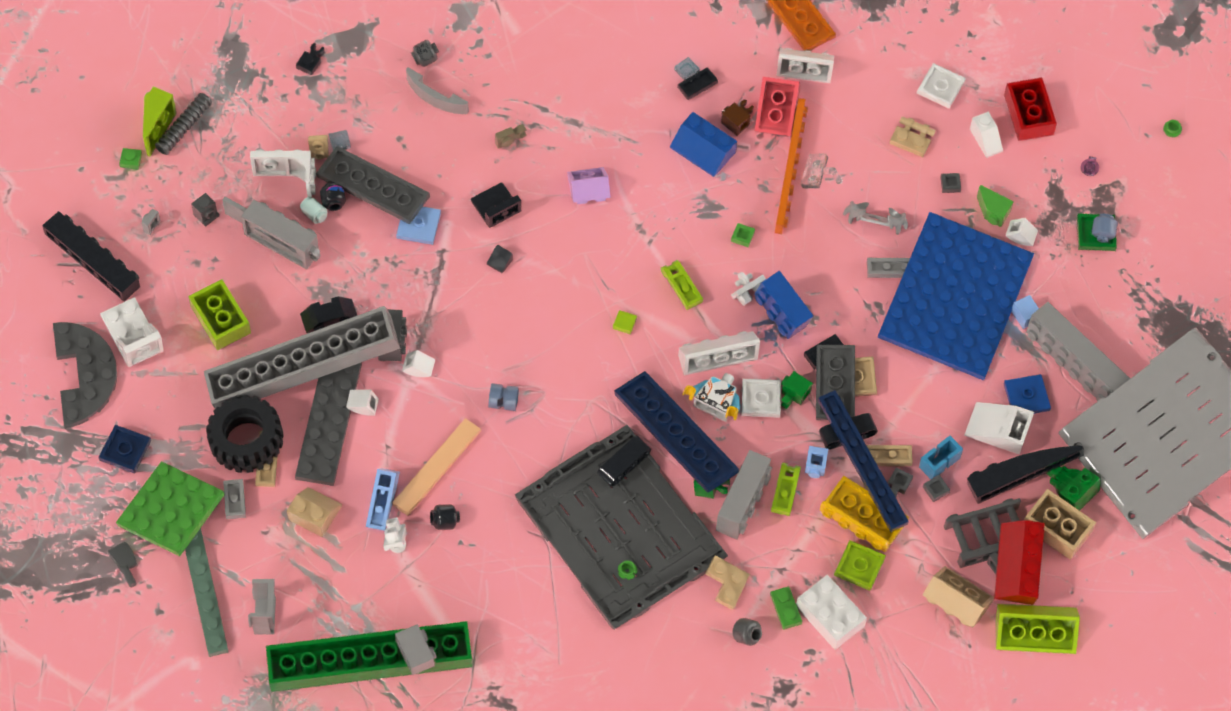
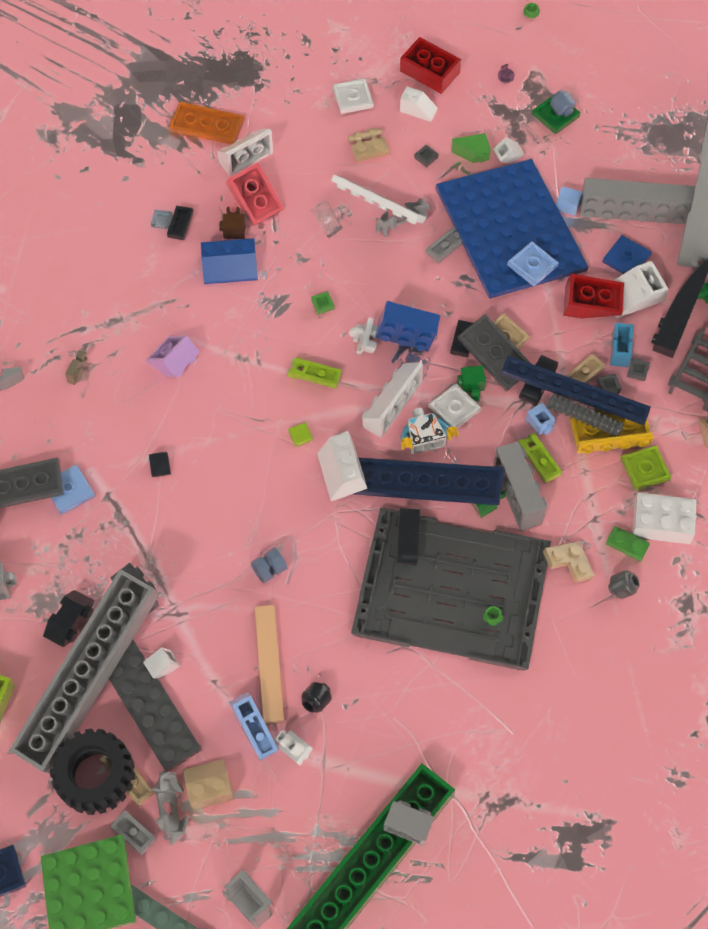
camera: 40 degrees left, 0 degrees up
white brick [402,350,435,377] -> none
black bracket [471,182,521,228] -> none
orange plate [775,98,808,234] -> none
none -> light grey piece [151,771,189,845]
none -> white slope [317,431,368,502]
none -> white plate [331,174,426,225]
none -> light blue plate [507,241,559,287]
none -> dark grey piece [548,393,623,437]
none -> red slope [563,274,624,319]

